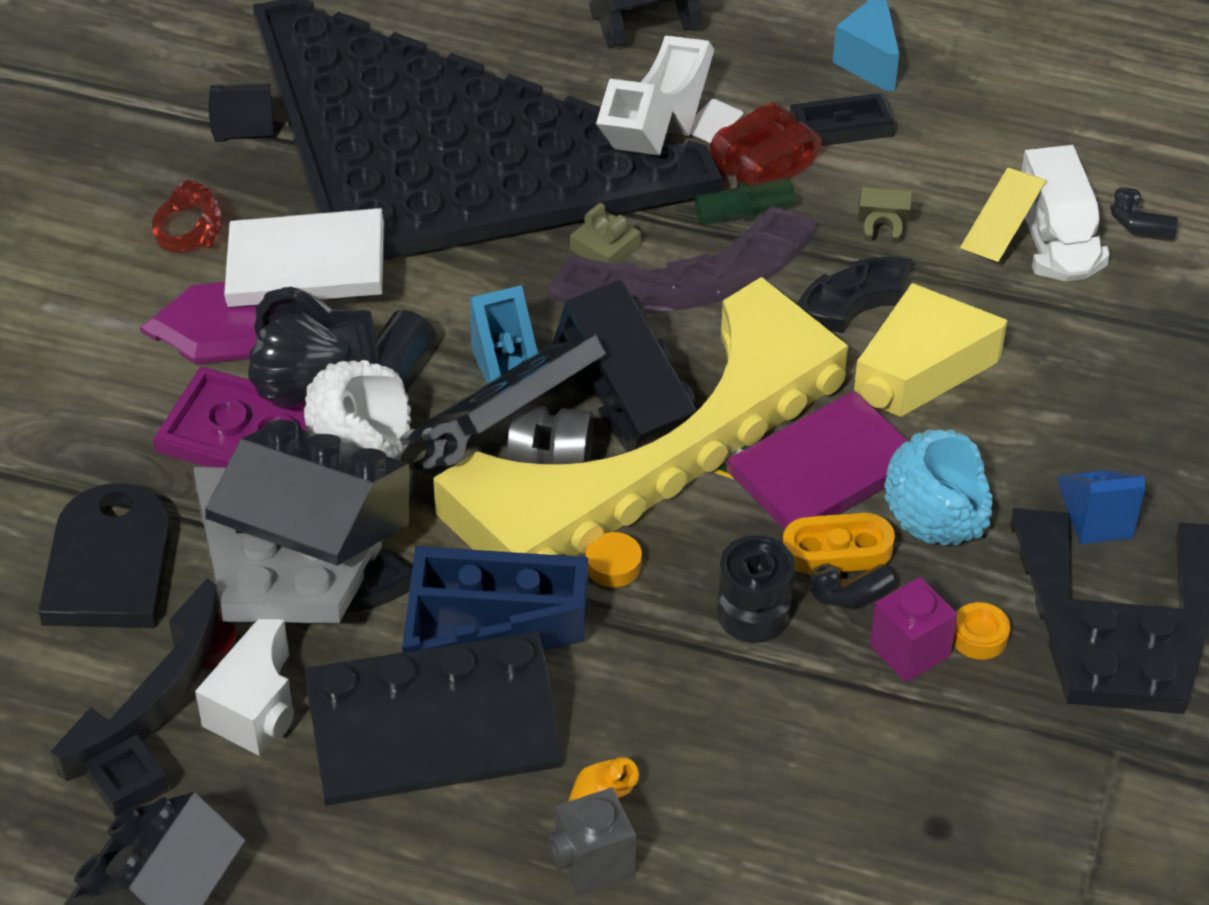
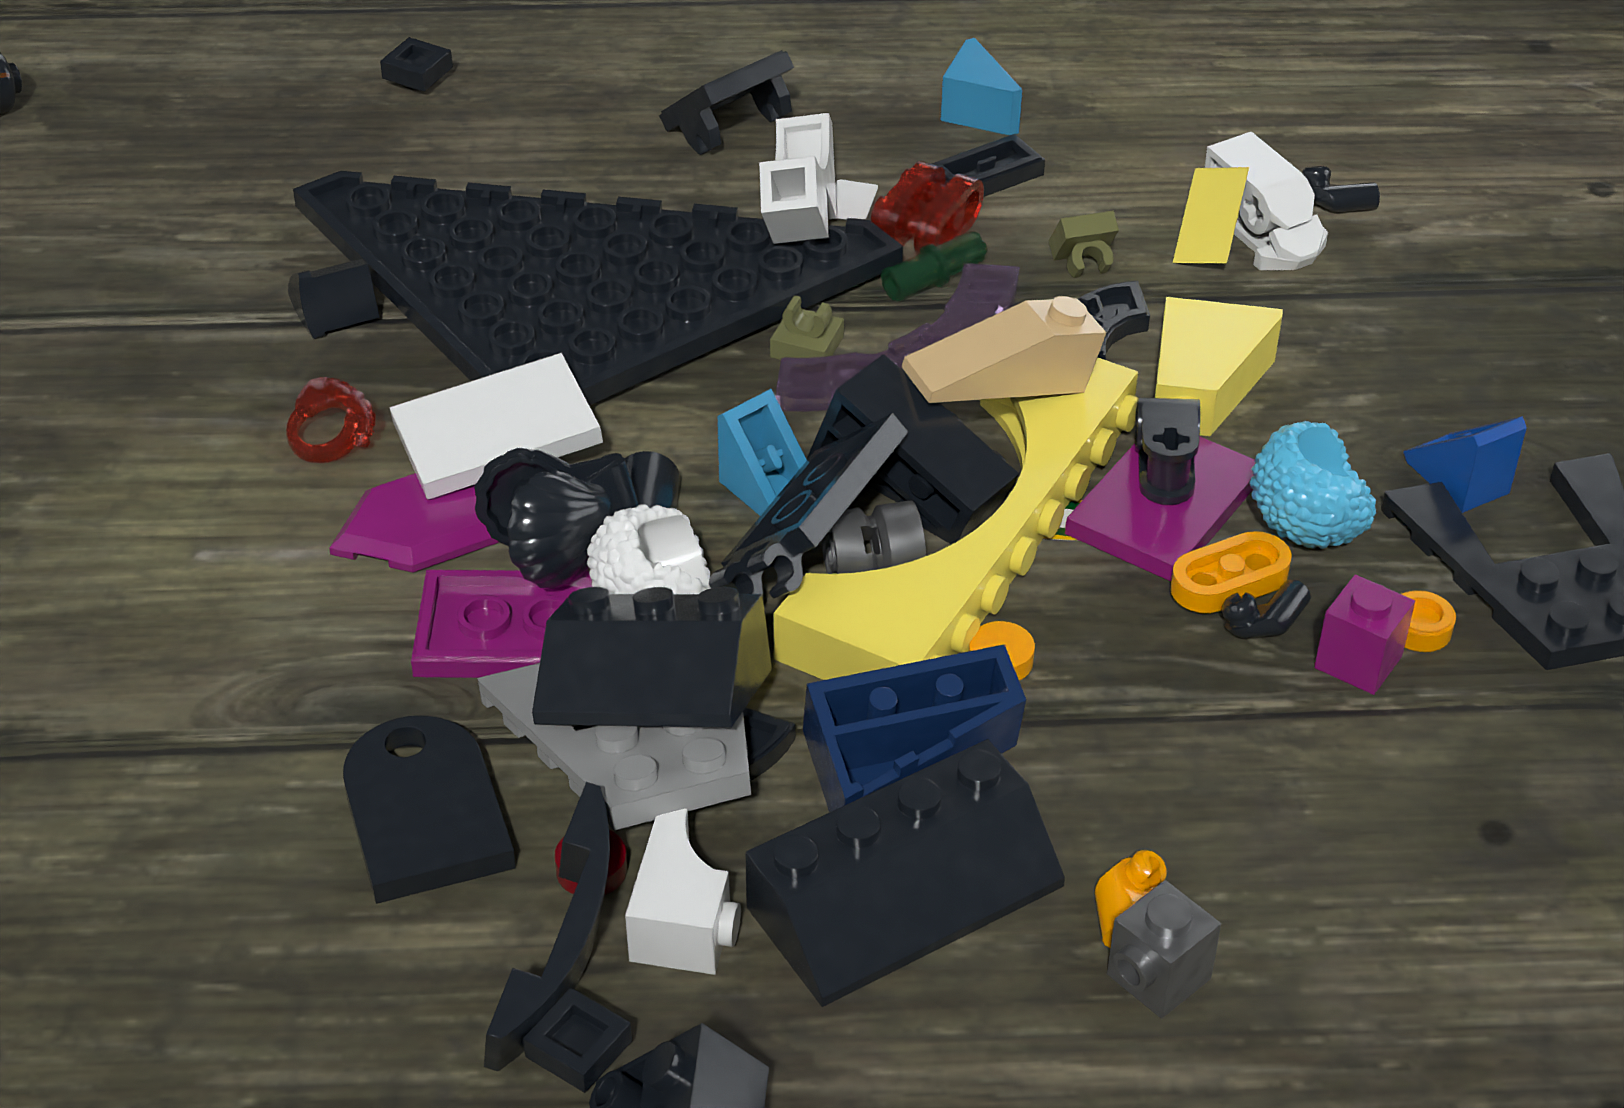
camera: 20 degrees left, 5 degrees down
black wheel [717,535,795,643] -> none
none -> tan slope [902,296,1106,403]
none -> black piece [1135,397,1200,505]

